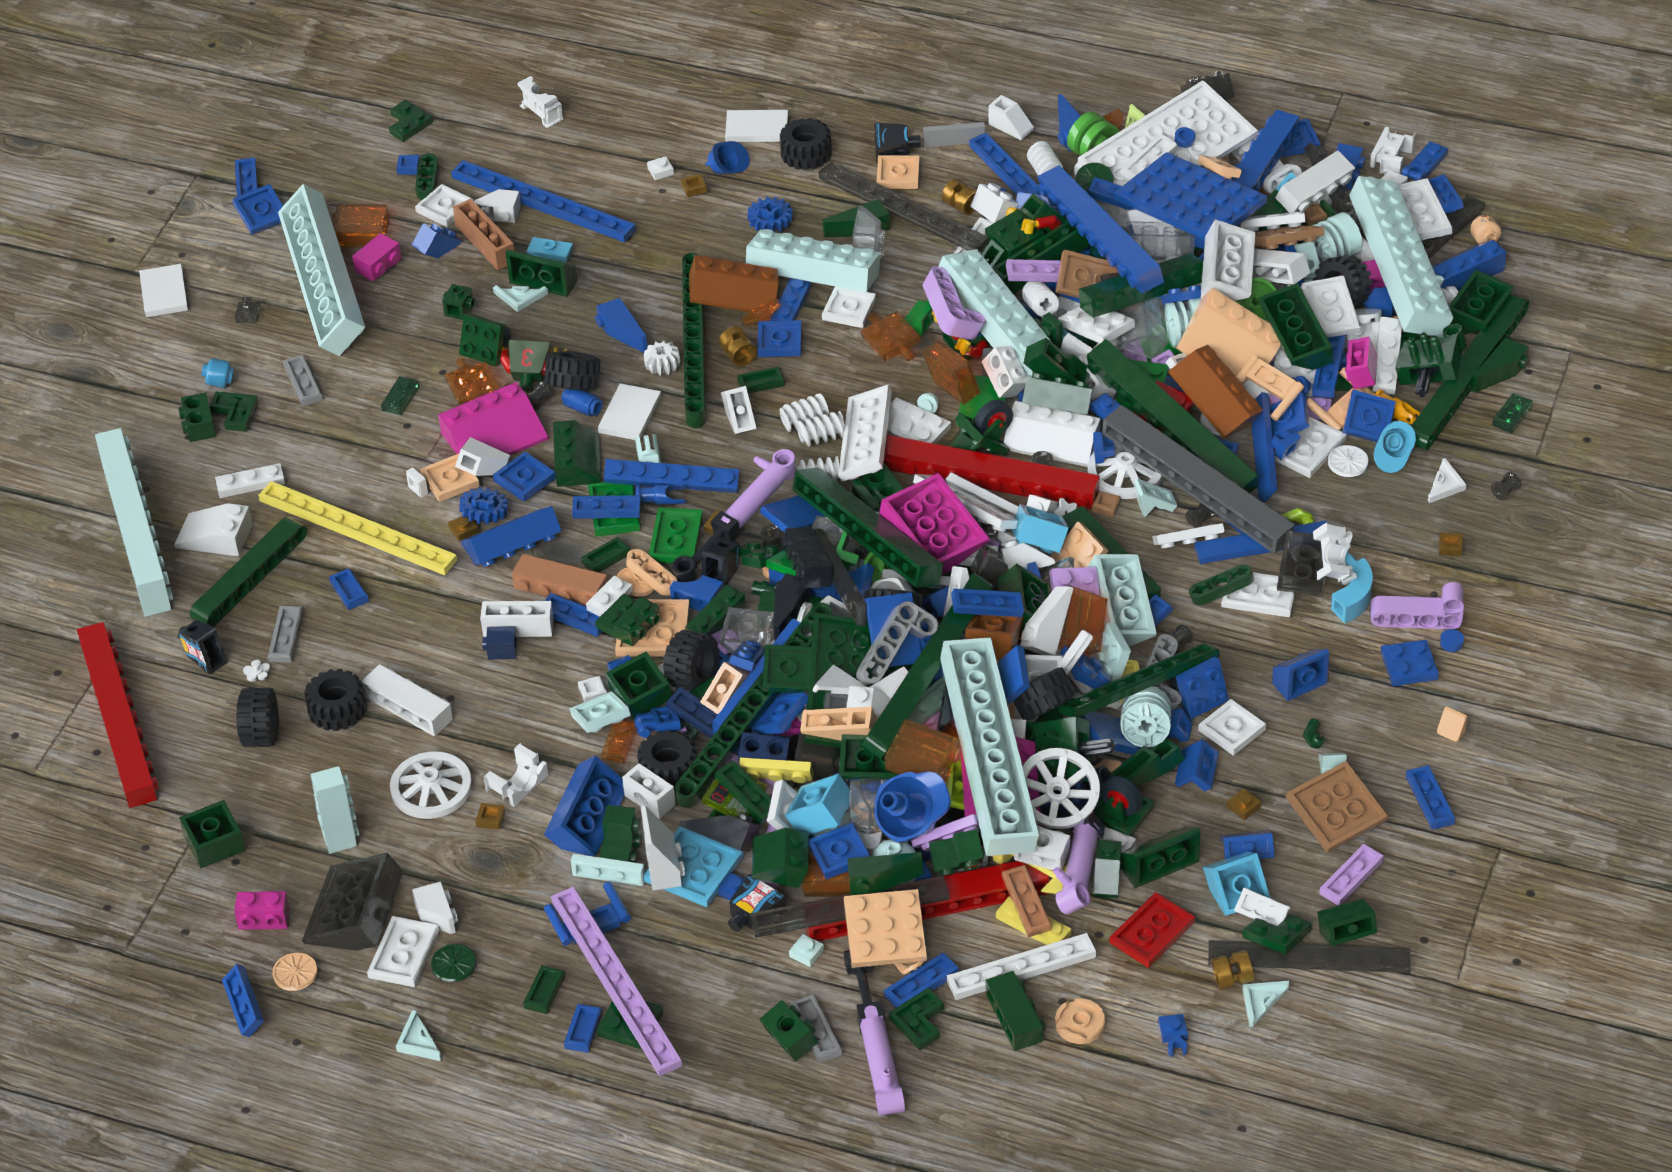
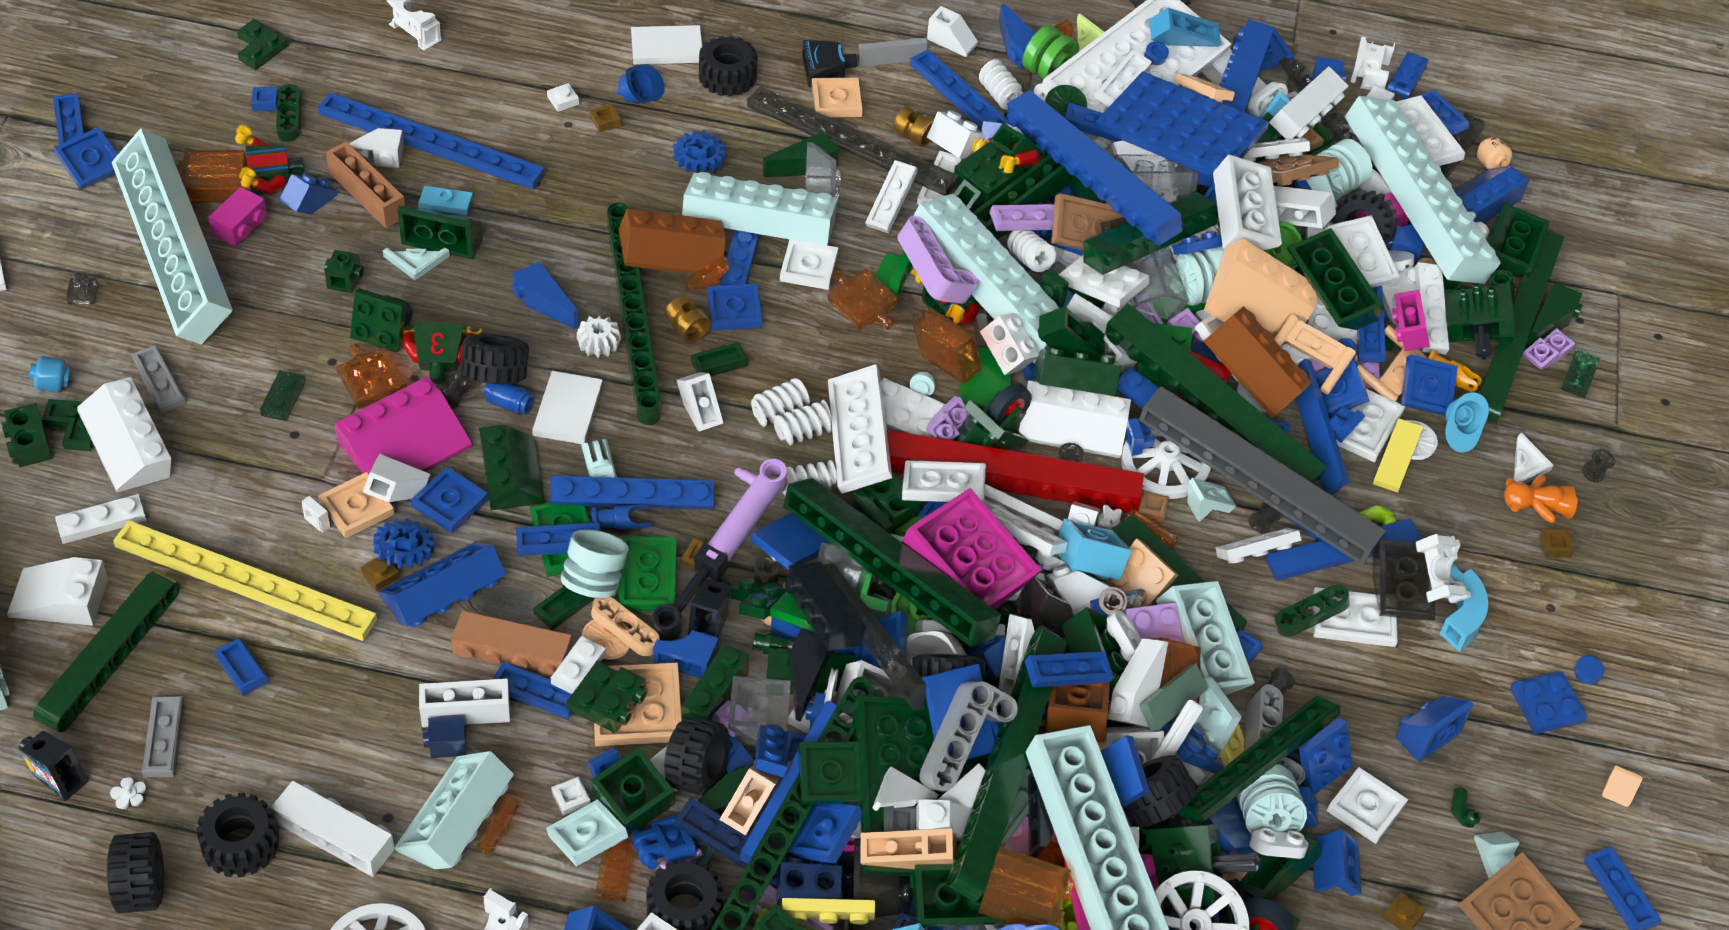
camera: 15 degrees left, 5 degrees up
white tile [415,184,473,227] -> none
lavender beam [1370,582,1464,629] -> none
none -> white slope [77,377,171,493]
none -> torso [235,124,304,195]
none -> light aqua slope [394,751,514,869]
none -> clear orange pin [476,795,520,854]
none -> light aqua wheel [560,529,629,598]
none -> white tile [865,160,918,234]
none -> white tile [902,461,986,503]
none -> lavender slope [926,396,971,441]
none -> cone [1099,587,1127,615]
none -> white plate [1106,610,1142,662]
none -> clear orange pin [1125,509,1178,550]
none -> sand green tile [1140,663,1208,731]
none -> dark azure slope [1149,8,1221,47]
none -> white plate [1249,828,1309,859]
none -> light yellow tile [1373,418,1423,493]
none -> orange piece [1504,475,1578,523]
none -> lavender slope [1522,328,1575,370]

